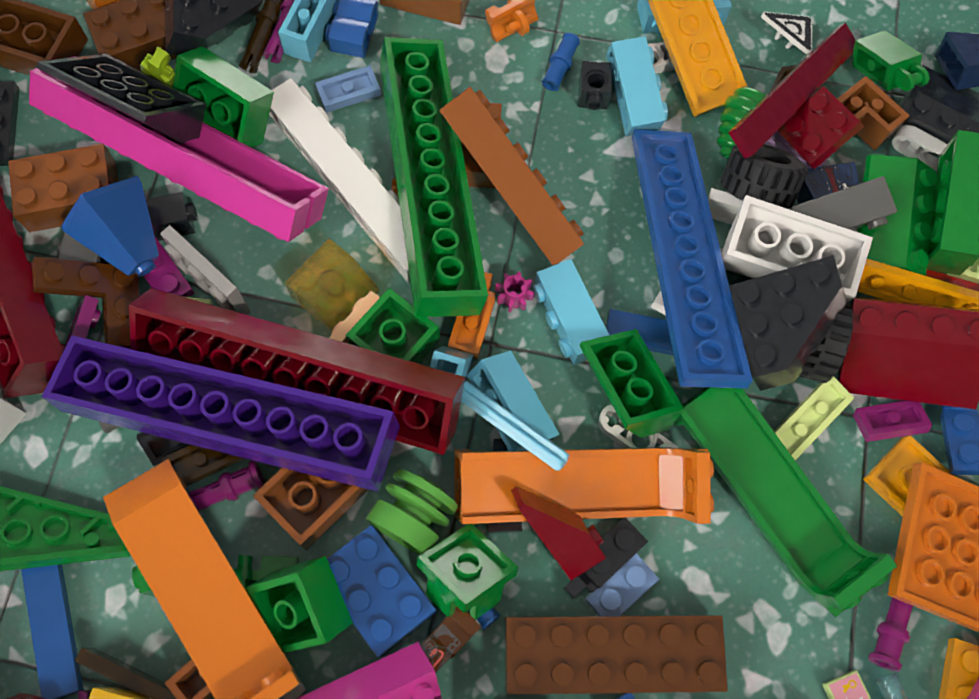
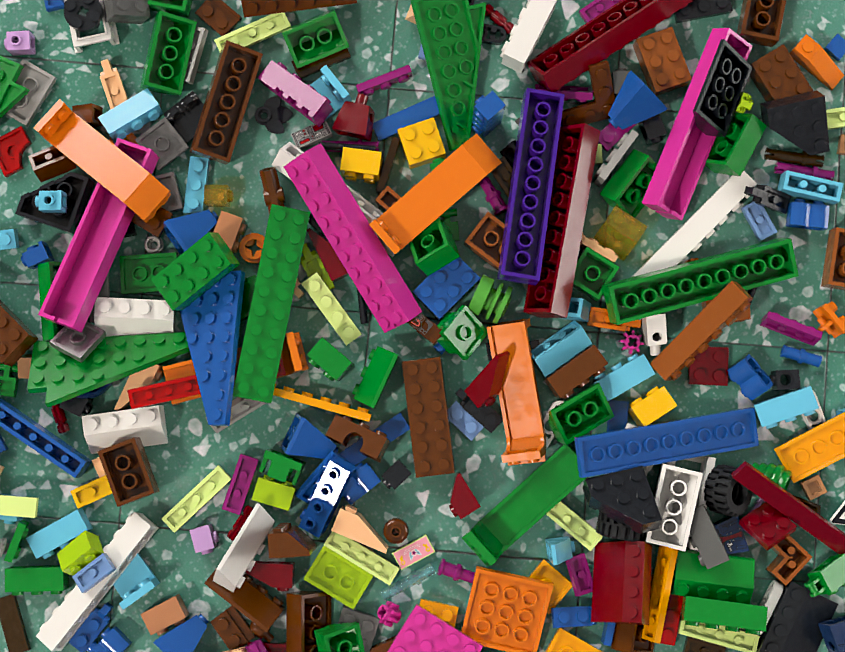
camera: 90 degrees right, 15 degrees up
medium azure axle [461,381,569,471] -> none
none -> yellow brick [397,117,446,169]
none -> dark red slope [449,471,481,519]
none -> blue brick [472,90,506,138]
none -> reddish brown brick [543,345,608,399]
none -> medium azure slope [545,536,575,565]
none -> green slope [600,149,657,221]
none -> yellow brick [628,386,677,426]
none -> white torso [640,313,667,356]
none -> dark red plate [688,347,729,386]
none -> blue brick [727,354,773,401]
none -> black hinge [744,184,791,214]
none -> magenta plate [760,311,823,346]
none -> medium nougat plate [800,474,827,501]

